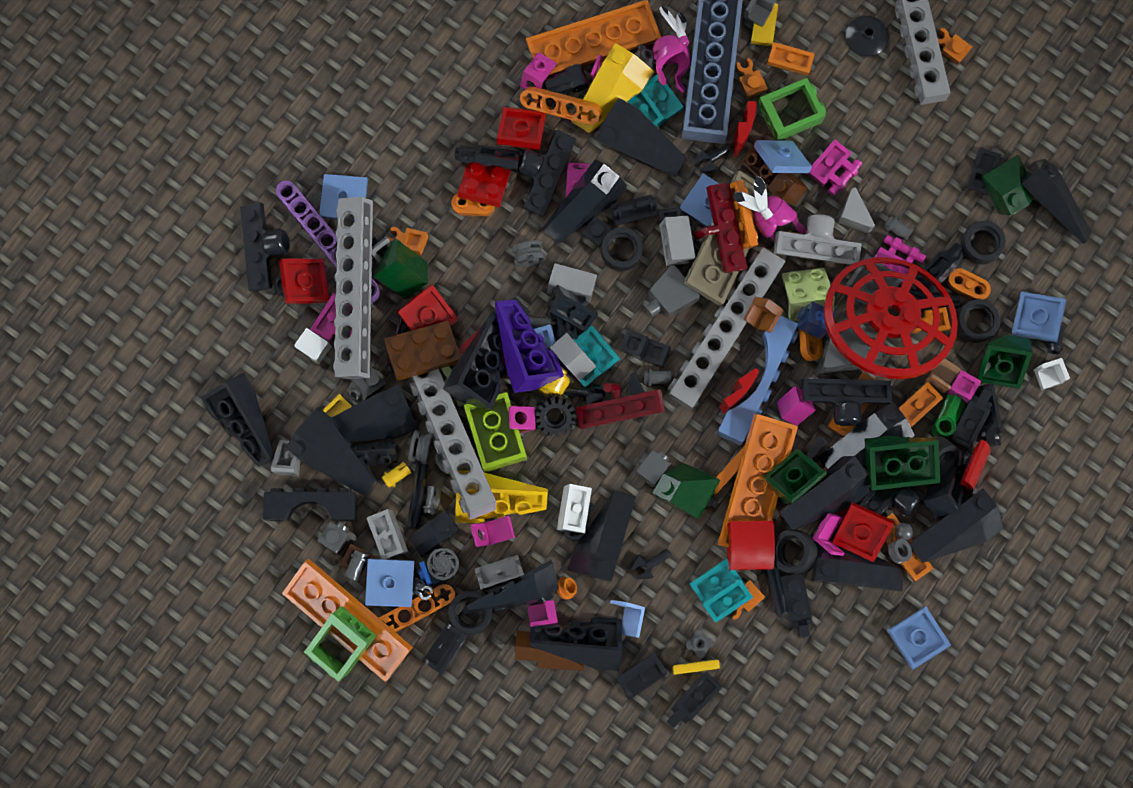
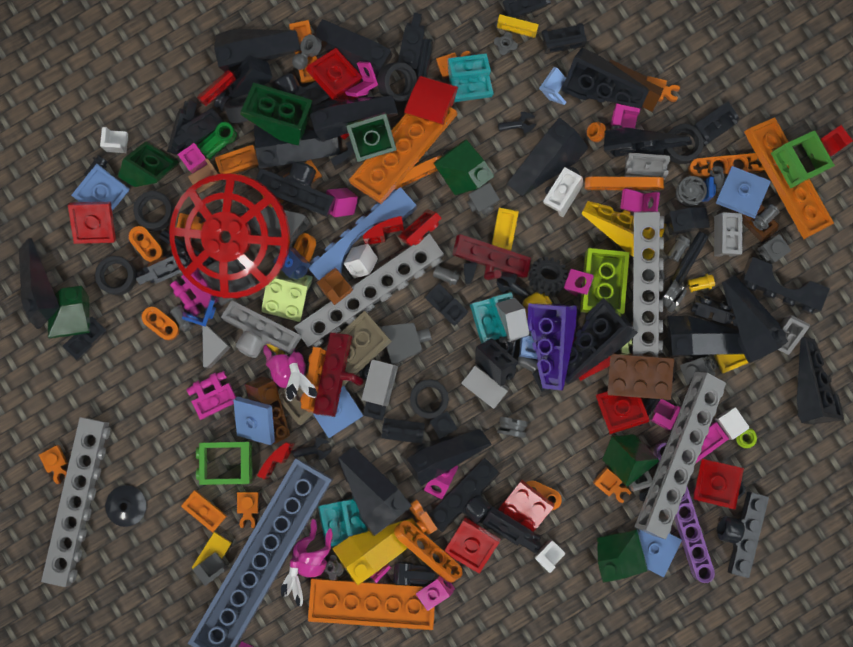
camera: 150 degrees left, 5 degrees up
none -> red plate [68,201,116,244]
none -> orange plate [142,307,180,340]
none -> blue bracket [181,296,216,327]
none -> white panel [343,244,378,278]
none -> red plate [398,209,442,246]
none -> orange plate [409,500,437,535]
none -> yellow tile [492,208,519,251]
none -> white panel [533,539,565,573]
none -> orange beam [585,177,664,191]
none -> dark green slope [597,529,648,583]
none -> orange plate [646,76,680,102]
none -> dark pink panel [649,399,681,430]
none -> lime plate [736,428,757,448]
none -> red panel [820,125,853,157]

